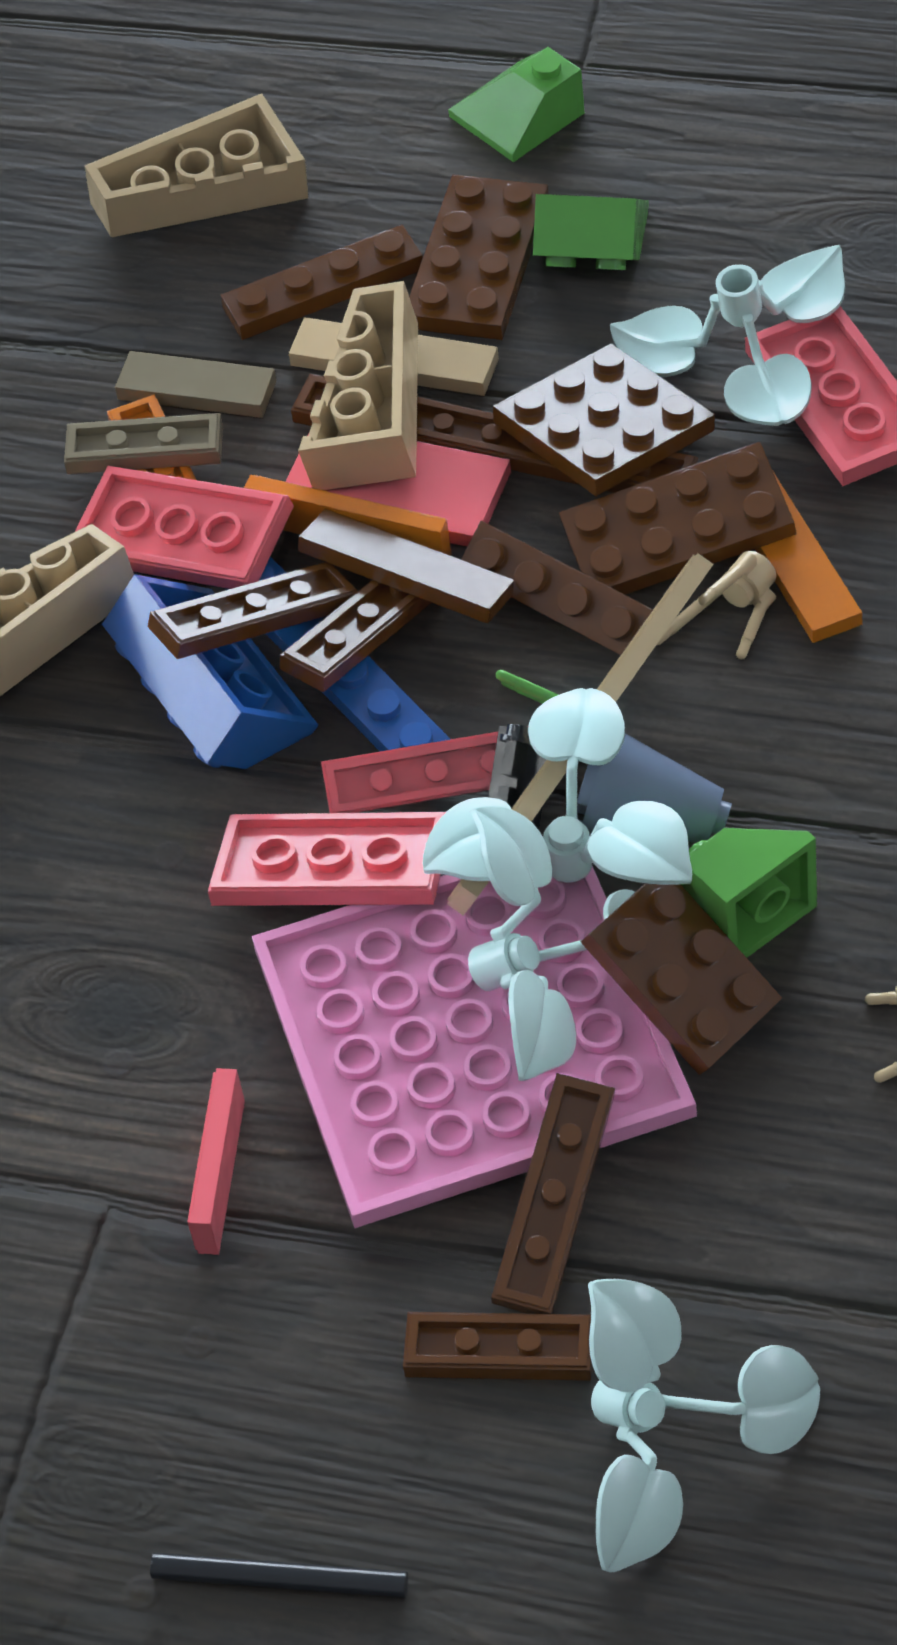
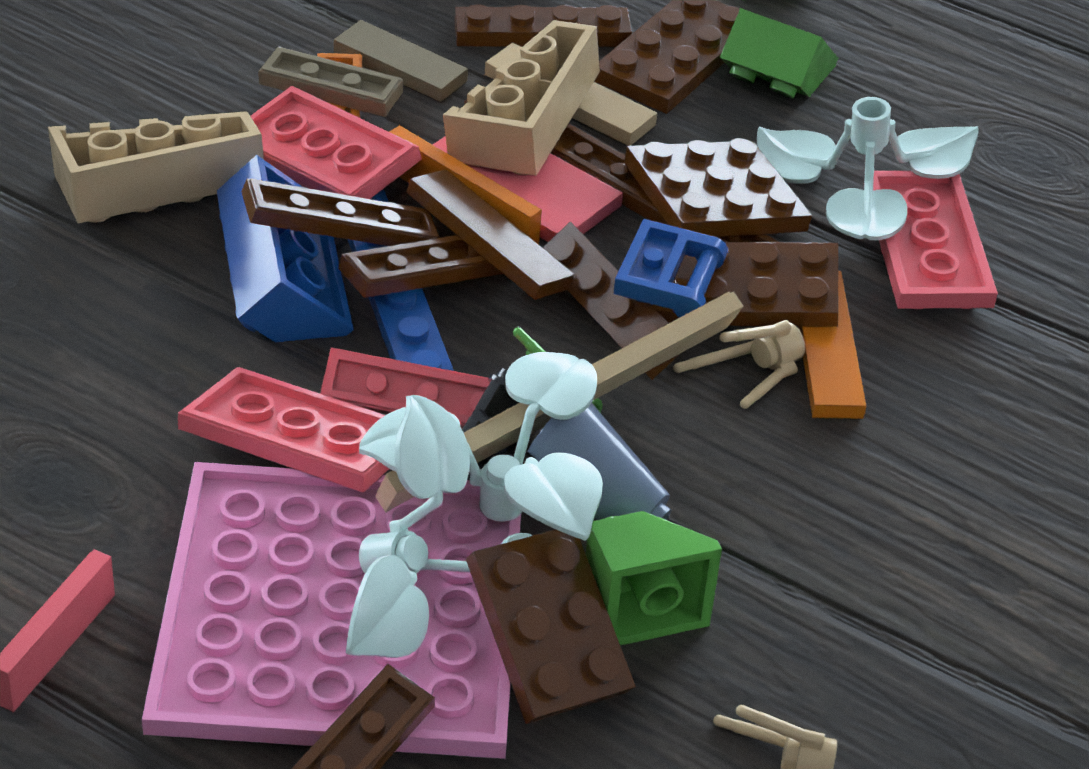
camera: 10 degrees right, 10 degrees down
none -> blue plate [613,219,728,318]

